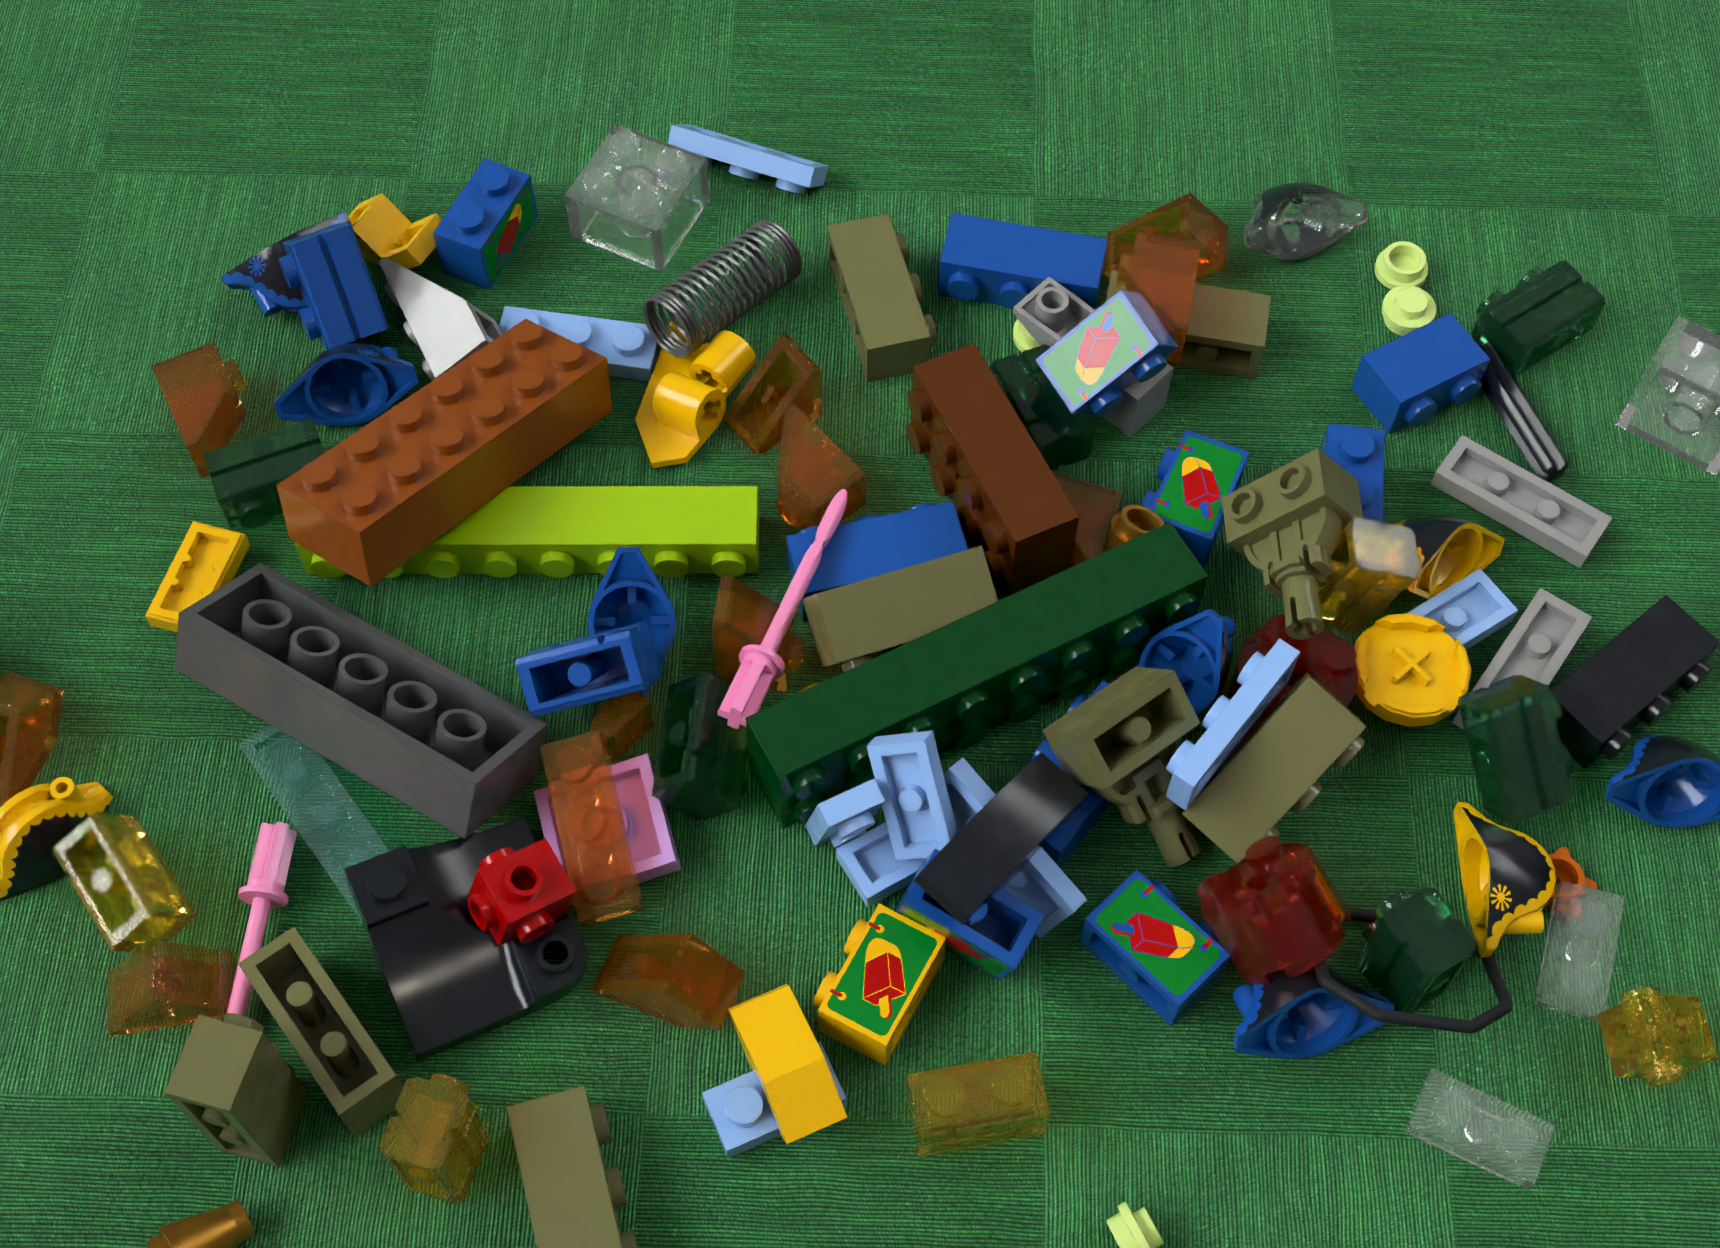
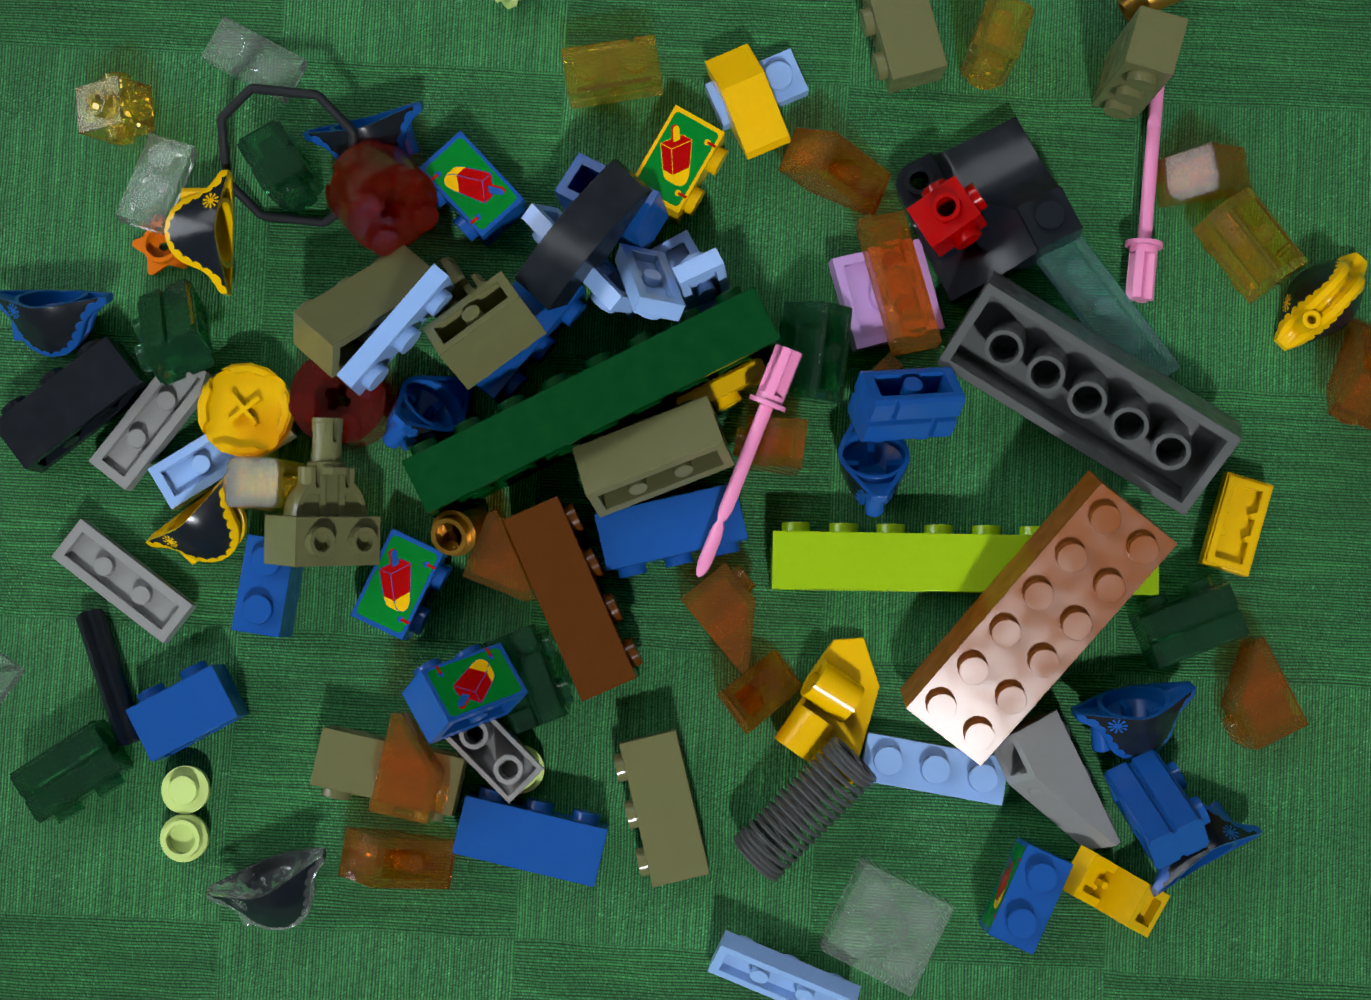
camera: 175 degrees left, 25 degrees up
olive brick [238,927,411,1138] -> none

